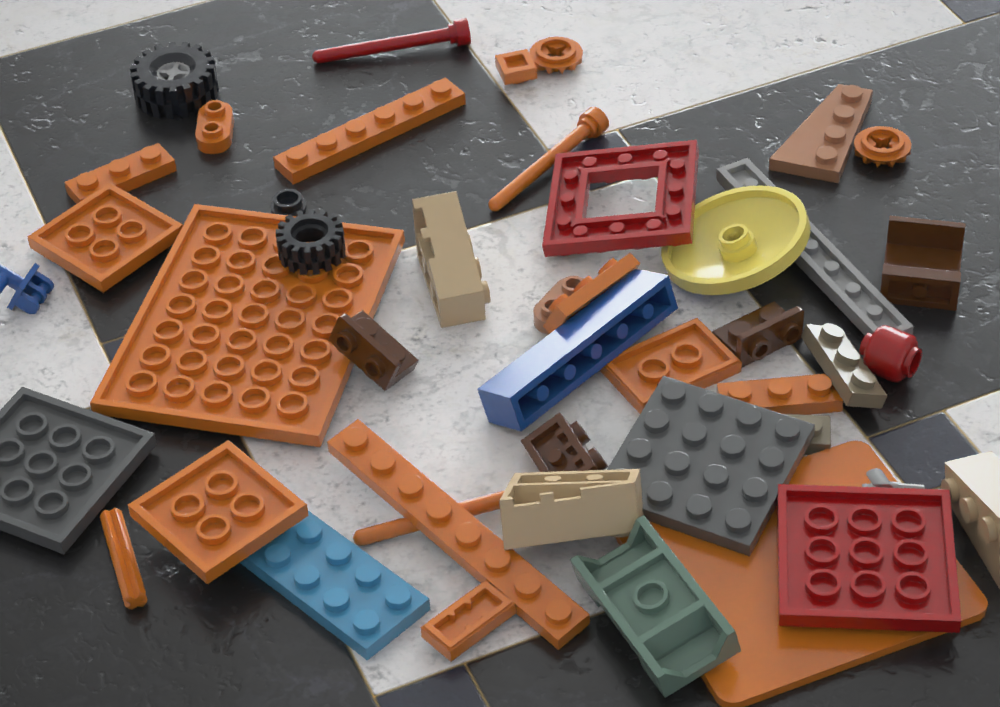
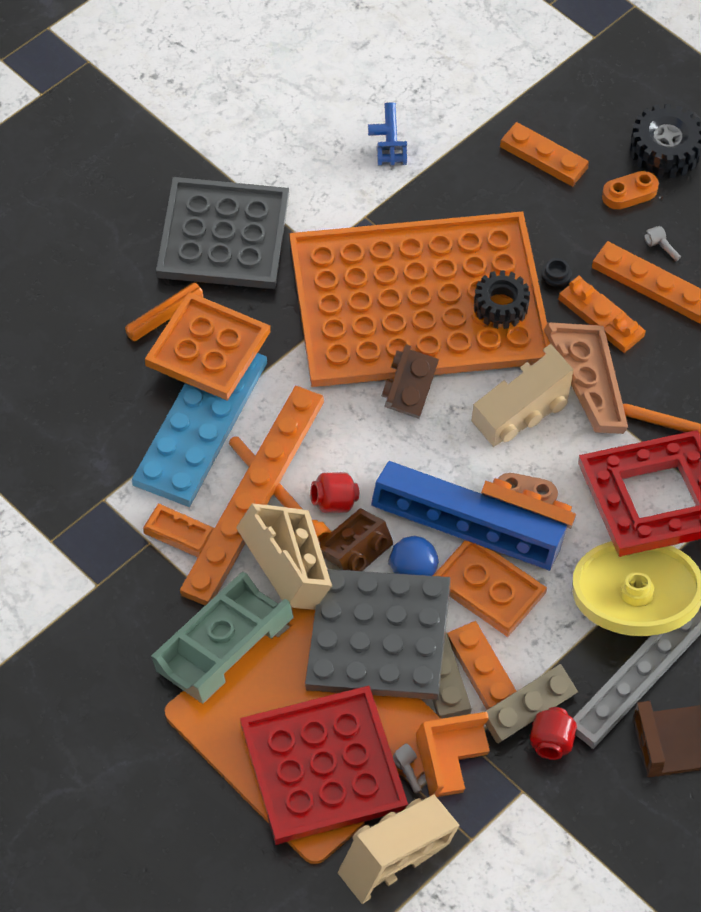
camera: 65 degrees right, 15 degrees up
orange plate [28,182,183,293] -> none
reddish brown bracket [712,301,804,367] -> none
none -> red head [310,472,360,513]
none -> blue hair [388,535,439,576]
none -> orange panel [415,712,490,797]
none -> nougat wing [544,323,628,434]
none -> orange plate [558,275,646,353]
none -> light grey hand [644,226,681,261]

